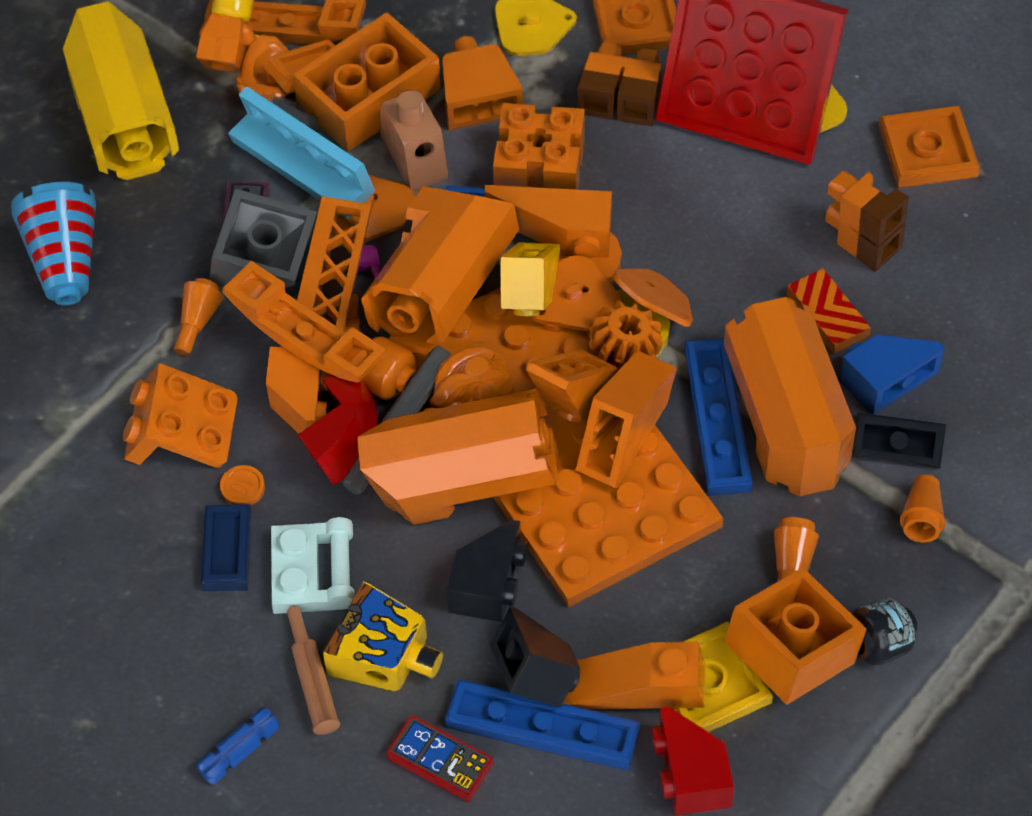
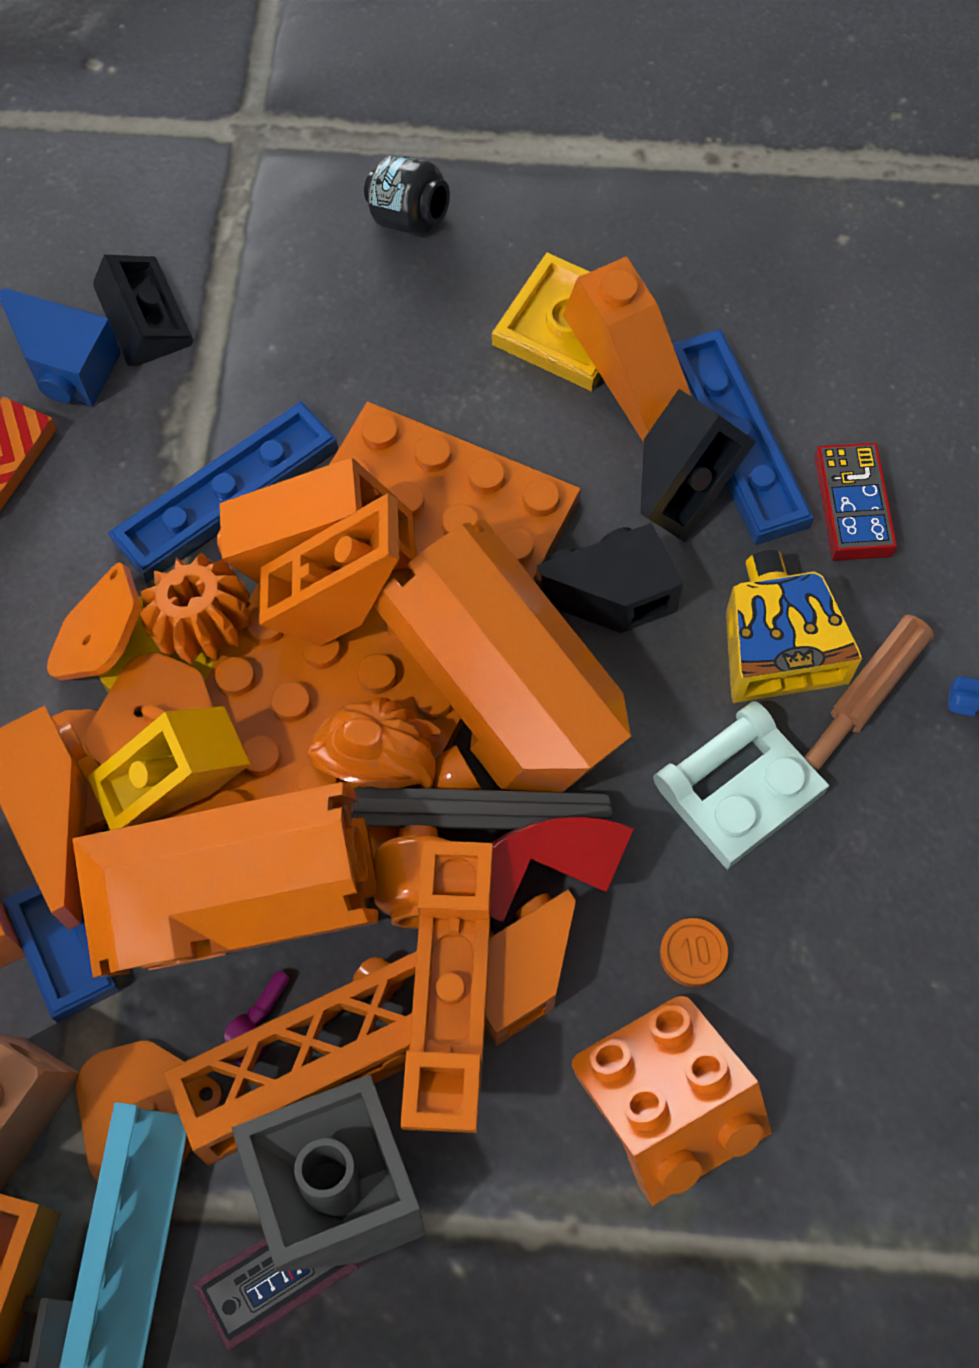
camera: 125 degrees left, 10 degrees up
orange cone [173,278,224,357] -> none
dark blue tile [201,504,252,591] -> none
red slope [652,707,734,815] -> none
orange brick [724,297,856,497] -> none
orange brick [724,568,867,705] -> none
orange cone [774,517,819,582] -> none
orange cone [900,474,946,543] -> none

